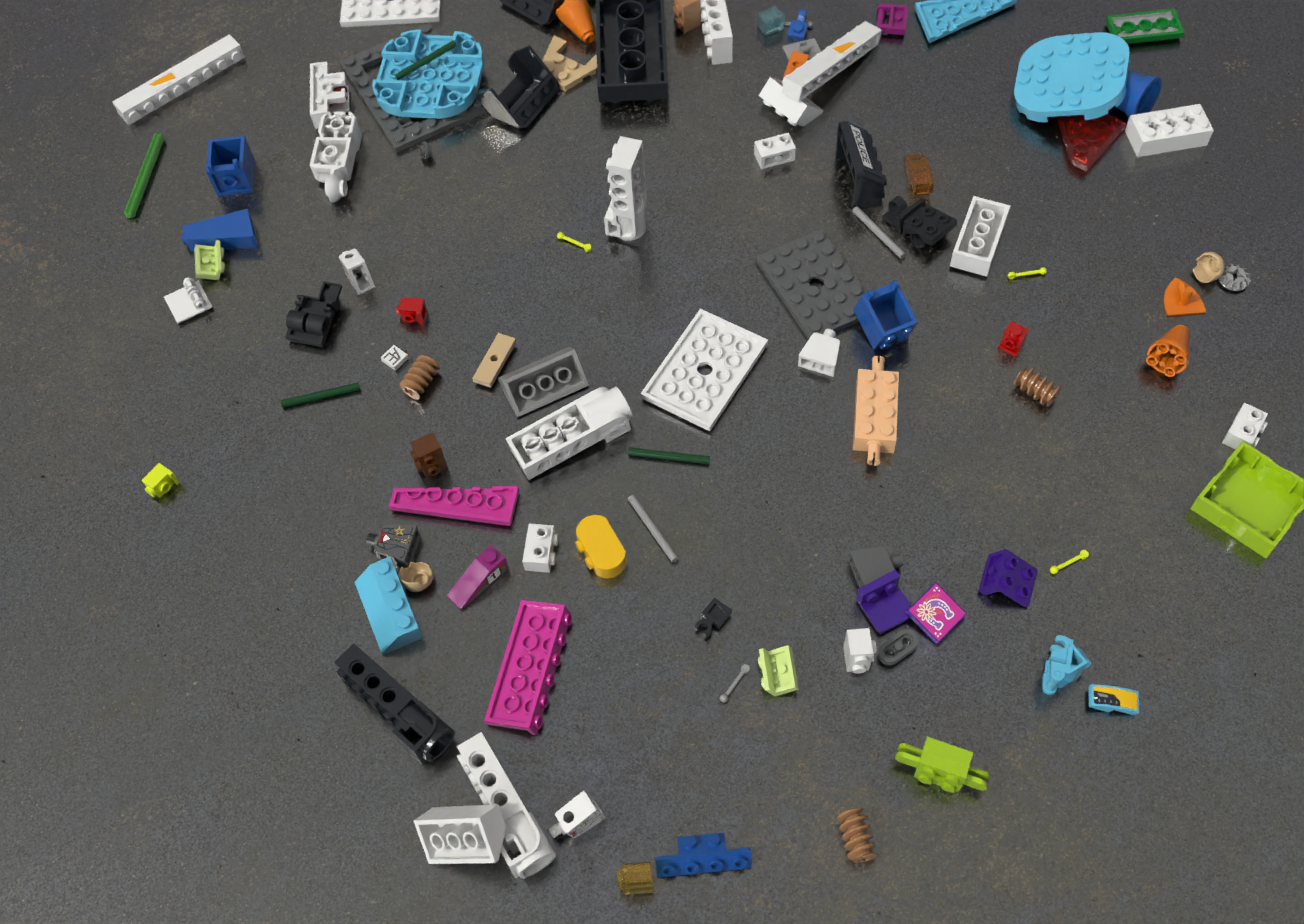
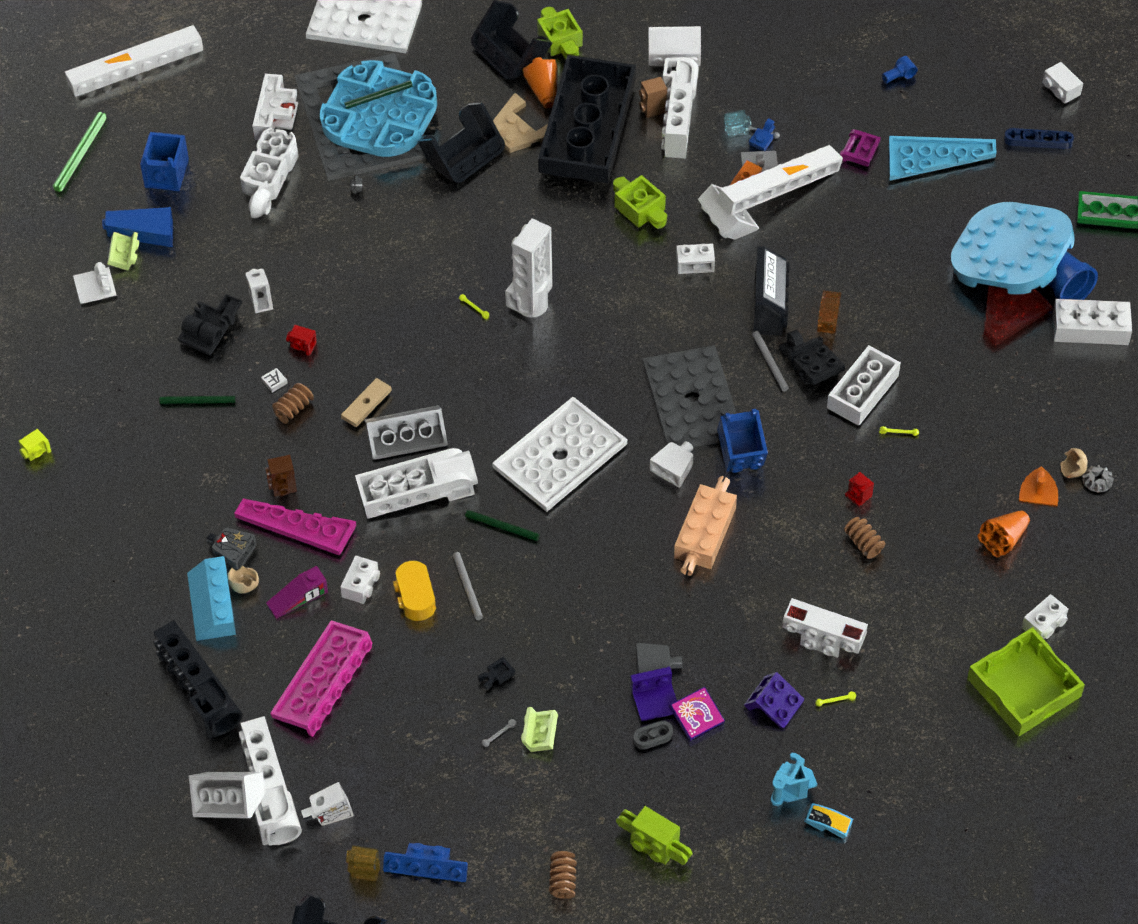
camera: 10 degrees right, 5 degrees down
white brick [843,628,876,674] -> none
none -> lime brick [613,175,667,229]
none -> white piece [782,598,868,658]

